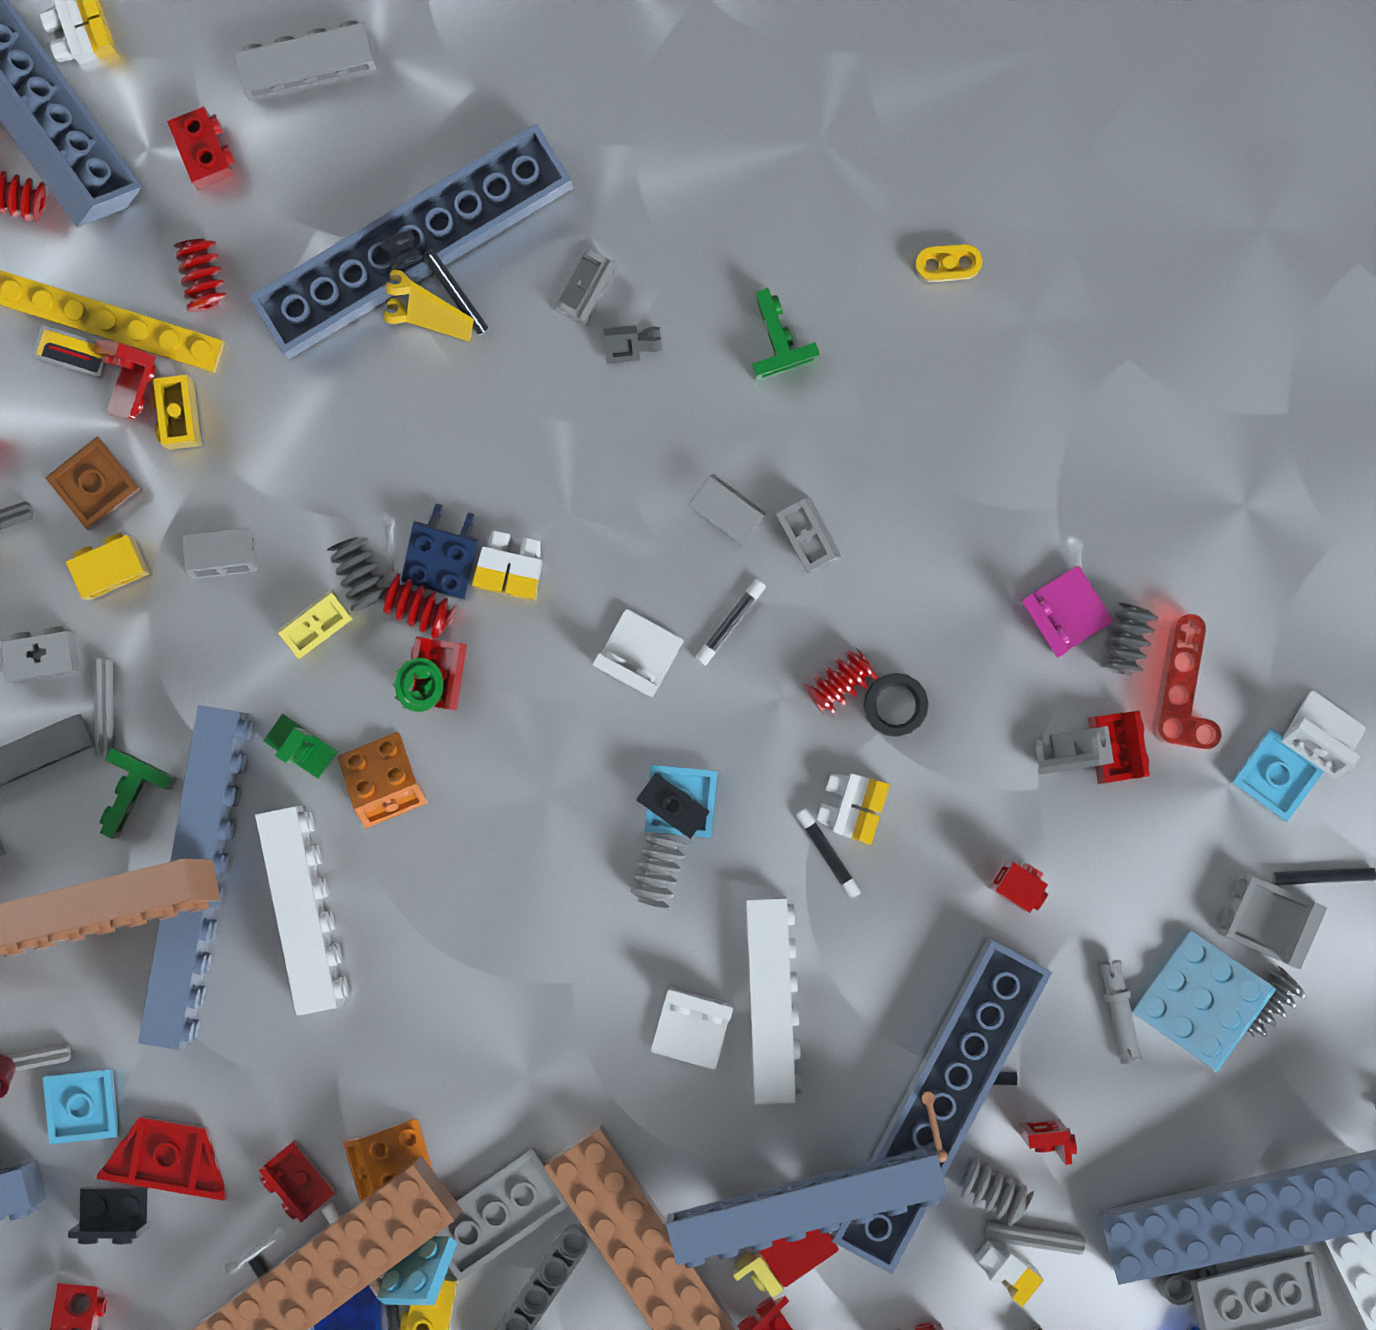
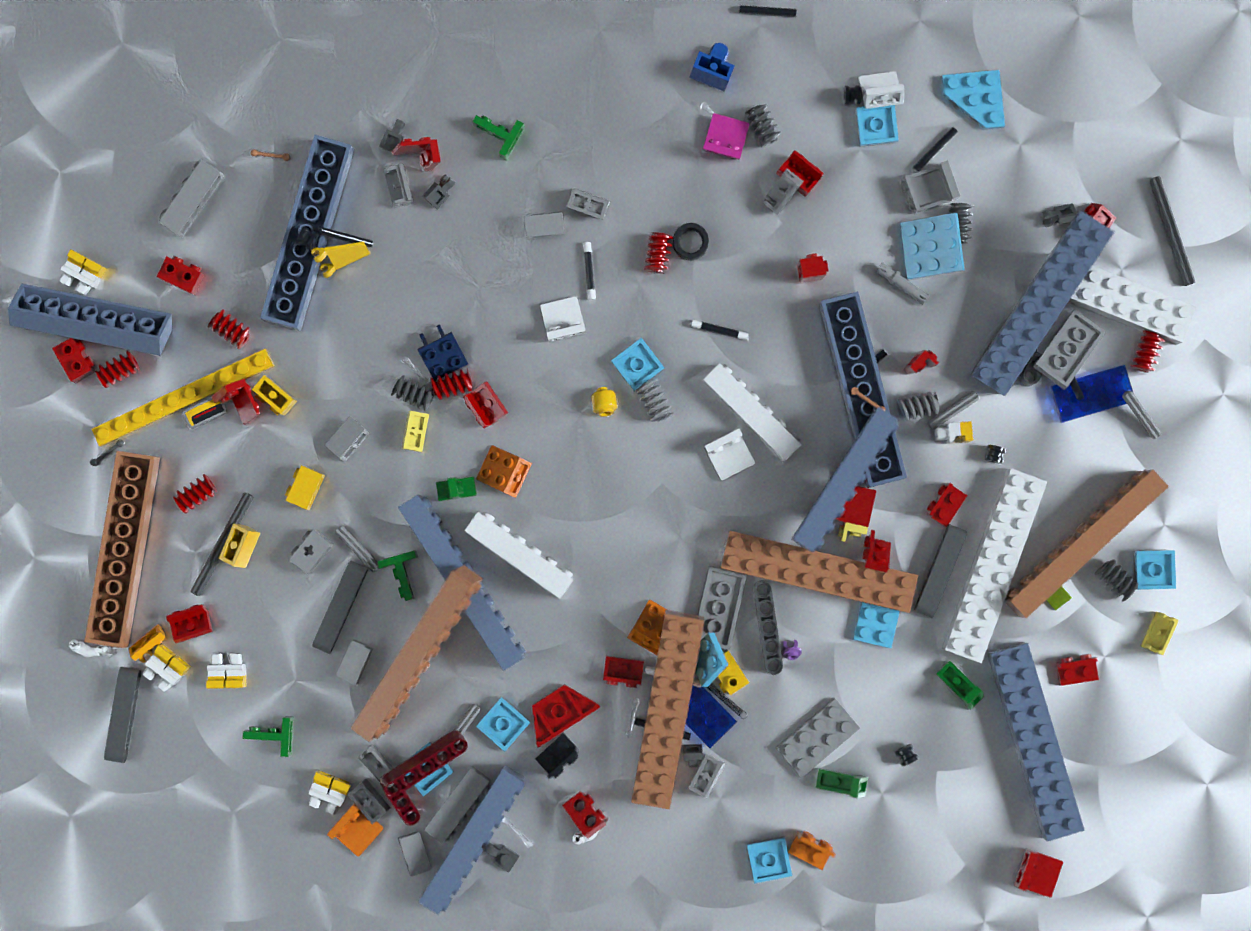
camera: 40 degrees left, 0 degrees up
dark orange plate [45,436,141,530] -> none
green gear [392,658,443,712] -> none
hips [472,531,543,601] -> none
black plate [636,773,710,839] -> none
white hips [816,773,890,845] -> none
yellow plate [915,244,983,282] -> none
clear red beam [1153,614,1222,750] -> none
none -> nougat hinge [250,149,290,161]
none -> dark grey plate [379,119,405,152]
none -> red bracket [391,137,441,172]
none -> yellow head [591,387,617,417]
none -> blue brick [689,43,735,91]
none -> black bar [739,5,797,17]
none -> black wheel [843,85,861,105]

